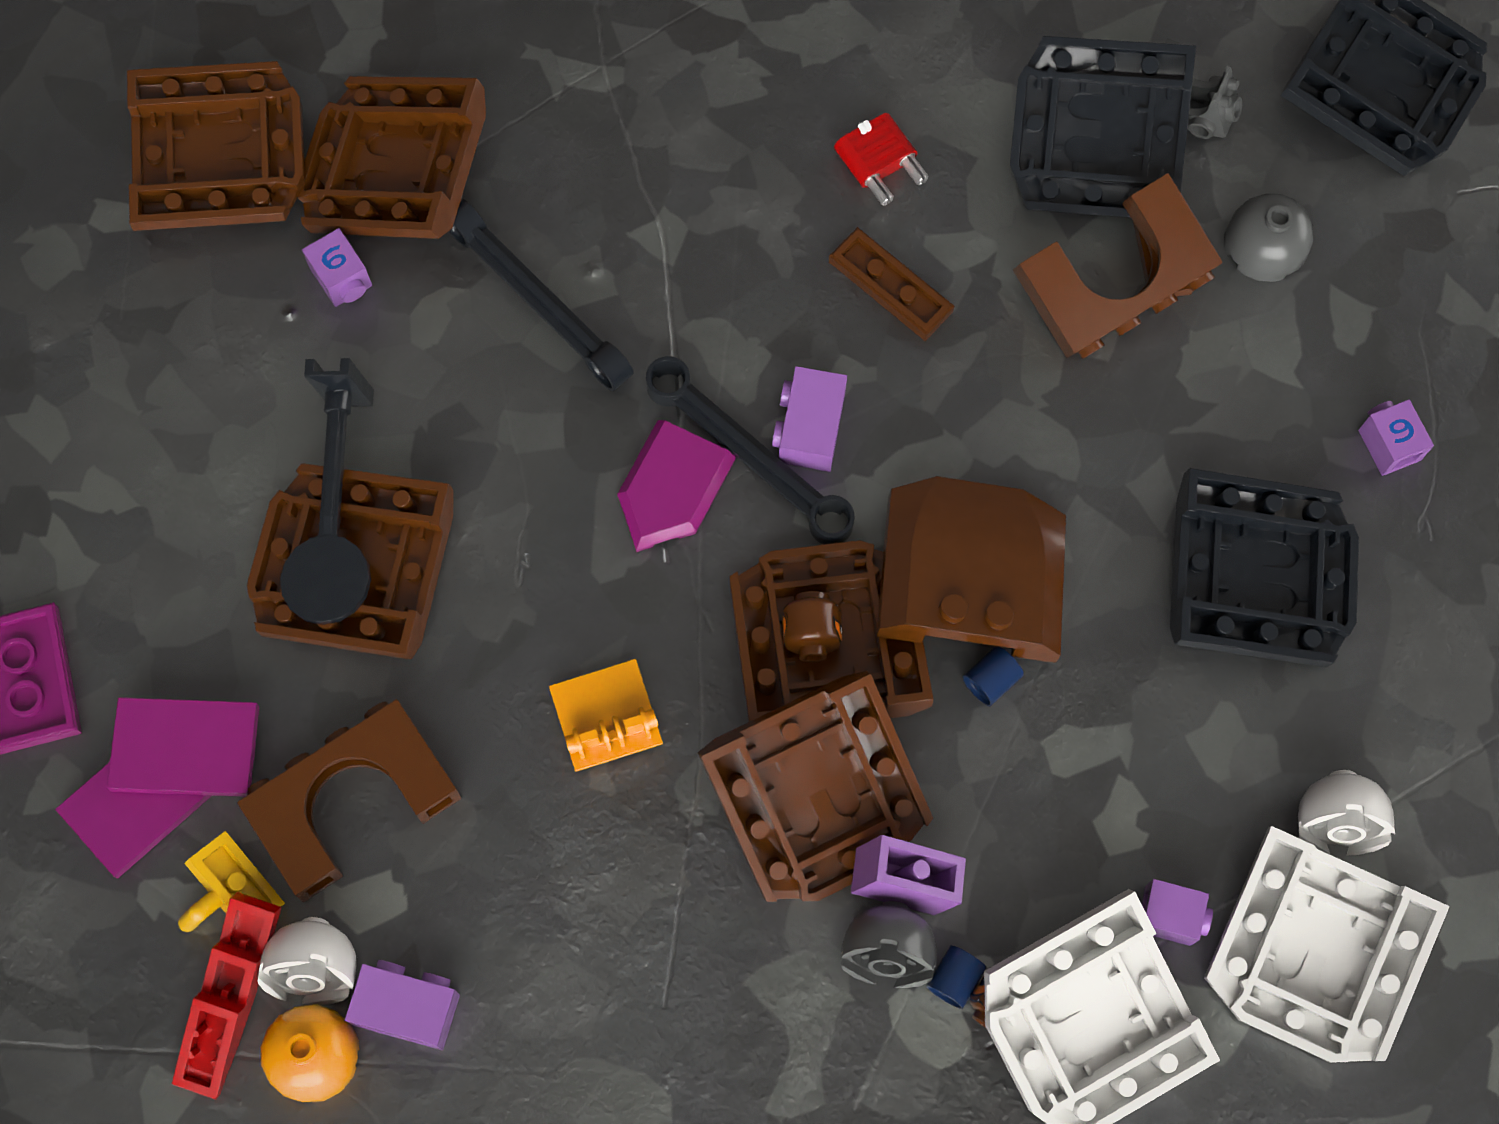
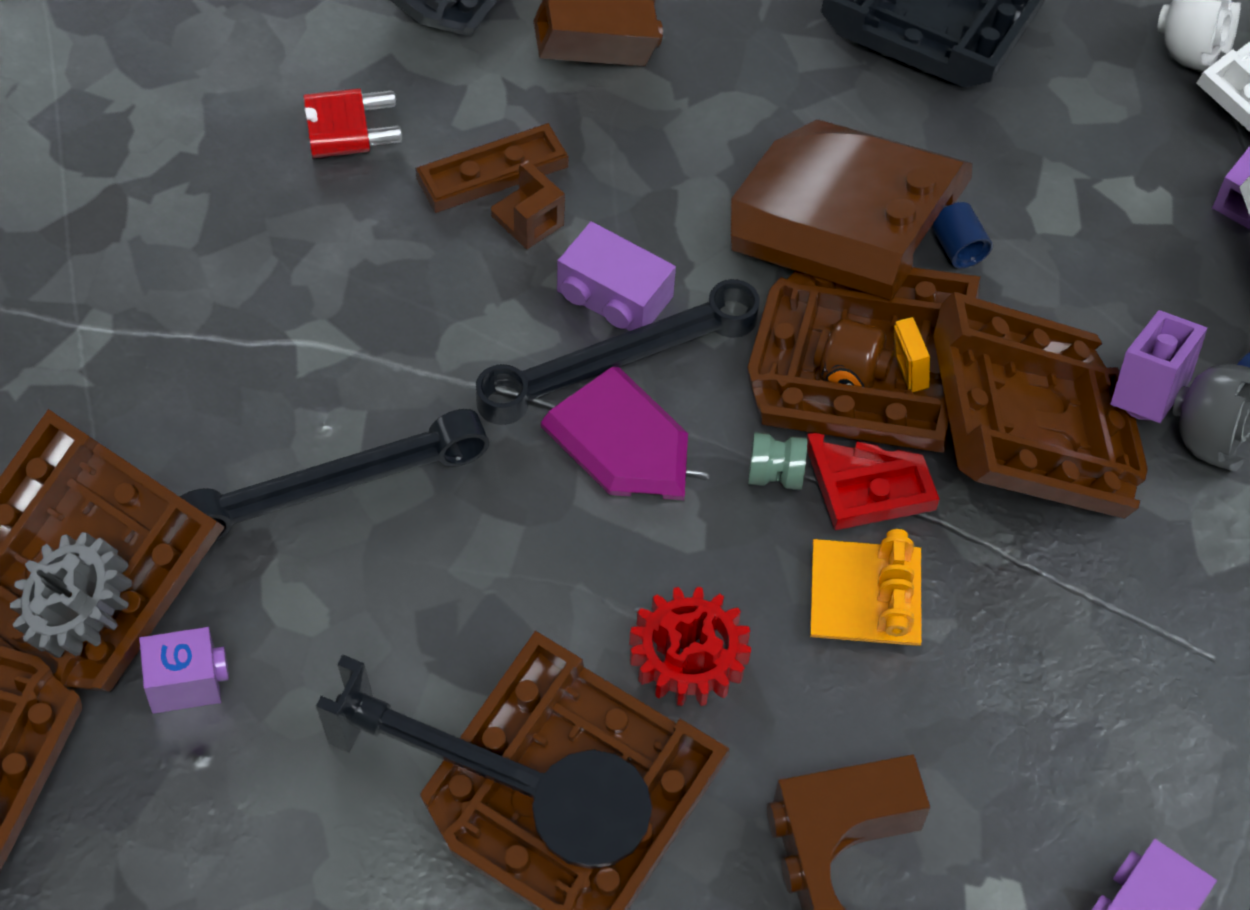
camera: 70 degrees left, 15 degrees down
none -> dark grey gear [10,532,132,658]
none -> reddish brown panel [491,160,565,250]
none -> red gear [629,587,751,706]
none -> sand green wheel [748,432,807,491]
none -> red wing [807,433,940,530]
none -> light orange tile [894,317,930,392]

